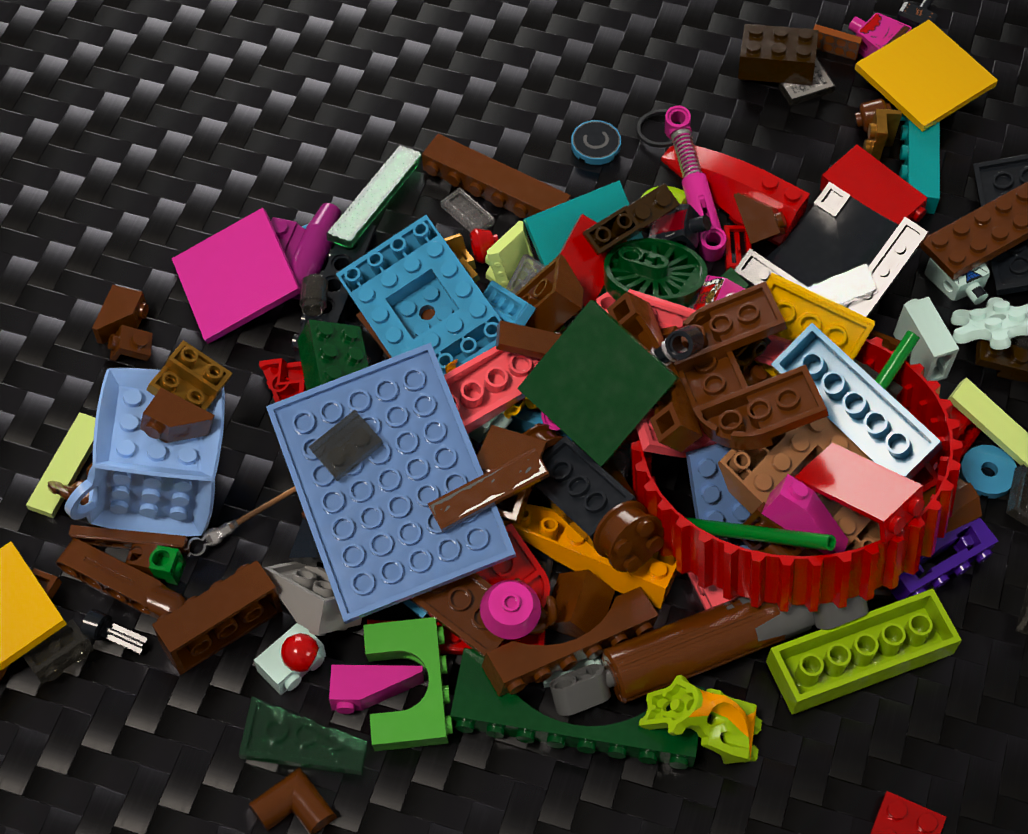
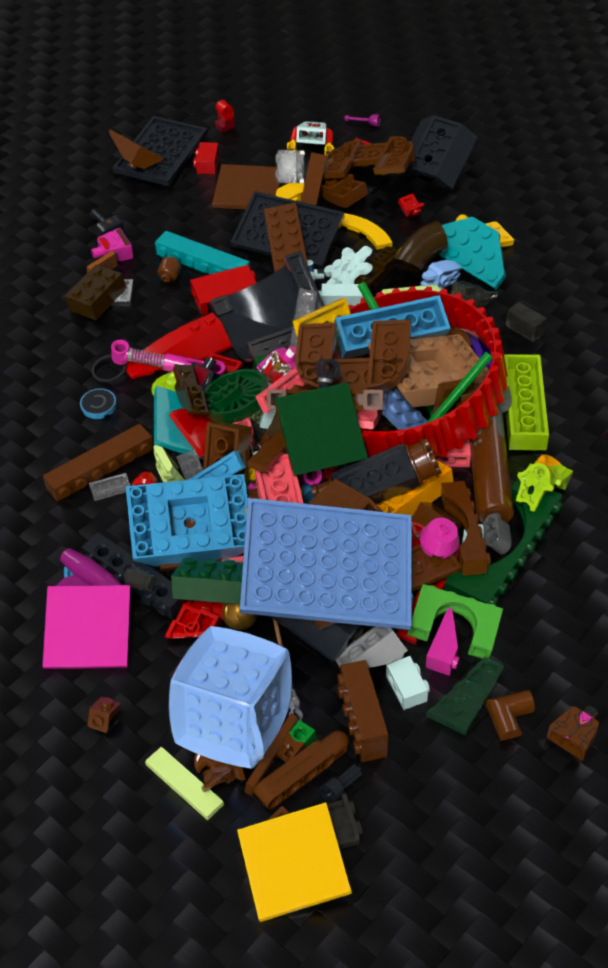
camera: 65 degrees left, 10 degrees down
reddish brown slope [92,285,149,344] -> none
reddish brown slope [140,388,215,443] -> none
pearl gold slope [146,340,233,410] -> none
red piece [281,633,319,672] -> none
clear smoke plate [309,410,383,481] -> none
clear green tile [327,146,422,248] -> none
reddish brown tile [427,448,549,532] -> none
reddish brown slope [734,193,787,244] -> none
dark pink slope [761,474,849,555] -> none
panel [794,443,925,544] -> none
yellow tile [855,20,998,132] -> none
pearl gold bracket [863,109,902,161] -> none

